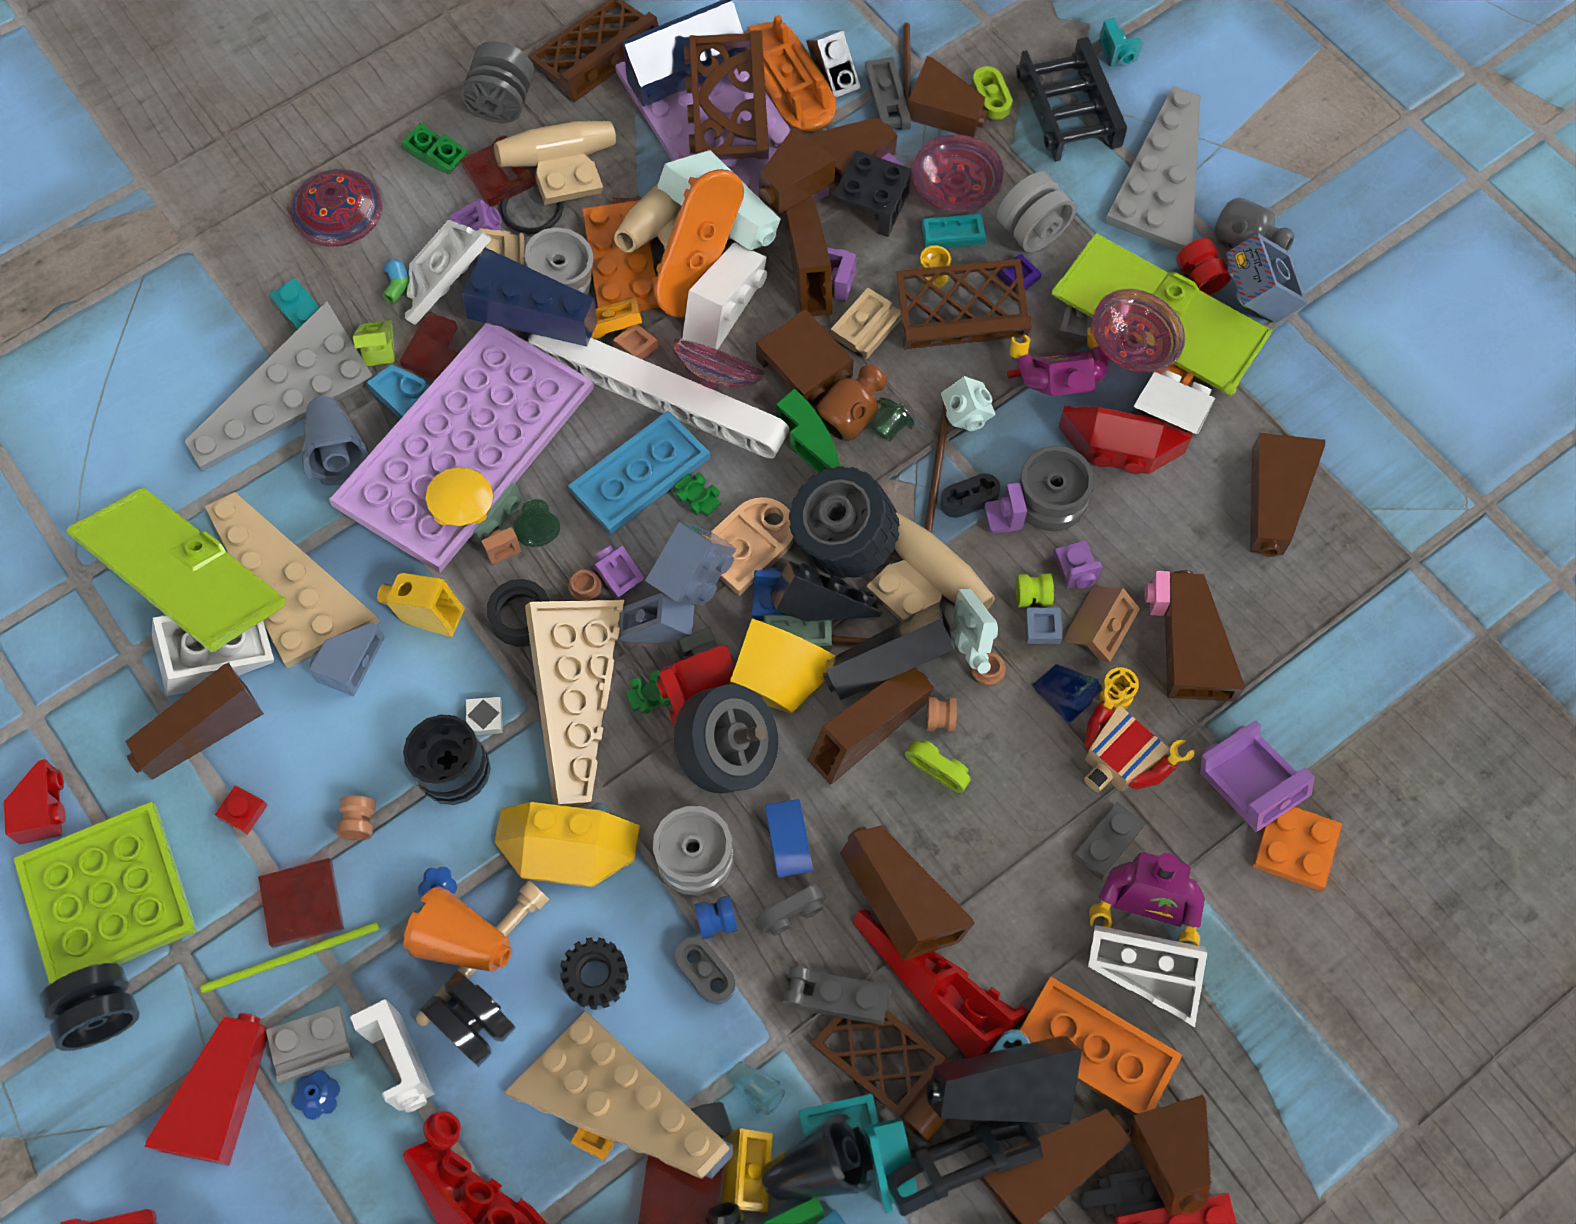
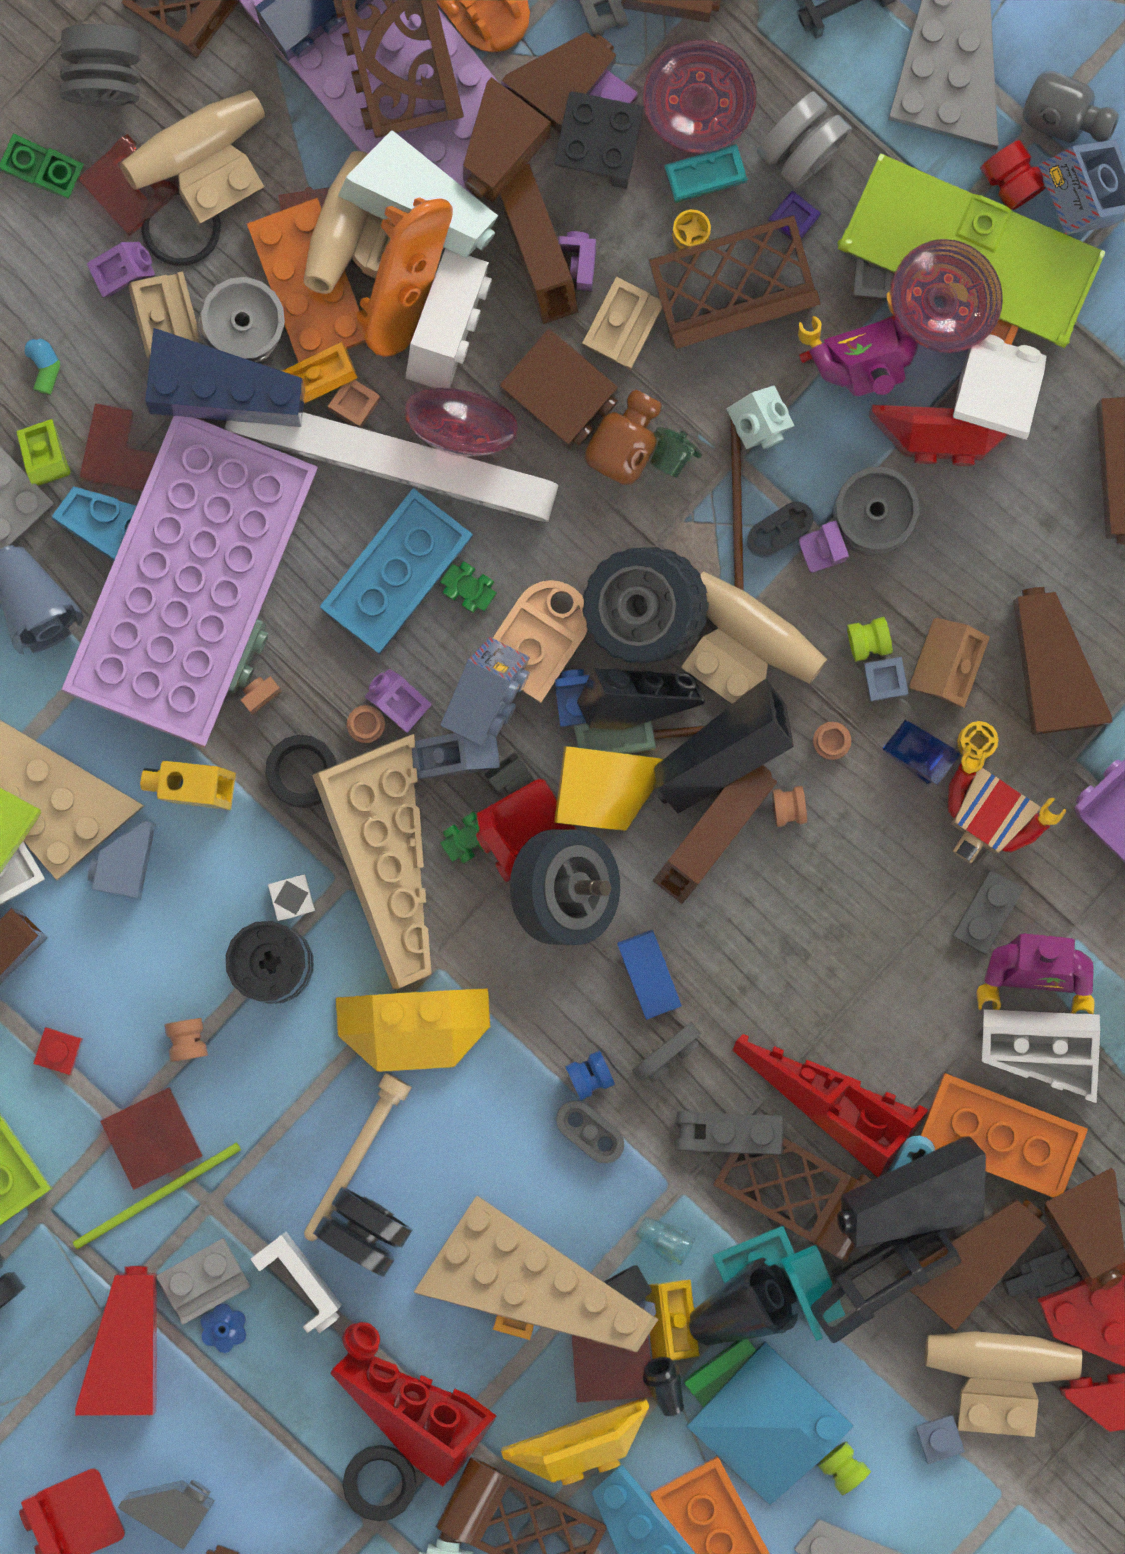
camera: 15 degrees left, 20 degrees up
orange cone [403,886,512,972] -> none
white wing [405,220,492,325] -> none
blue plant [418,866,457,905] -> none
yellow dish [425,467,493,526] -> none
clear green piece [514,499,560,547] -> none
black tyre [560,937,629,1010] -> none
light grey wheel [653,806,734,896] -> none
green slope [776,389,840,473] -> none
reddish brown slope [840,825,975,961] -> none
lime plate [904,740,971,793] -> none
light aqua plate [953,589,998,674] -> none
medium lavender bracket [1053,541,1103,589] -> none
bright pink plate [1145,571,1170,616] -> none

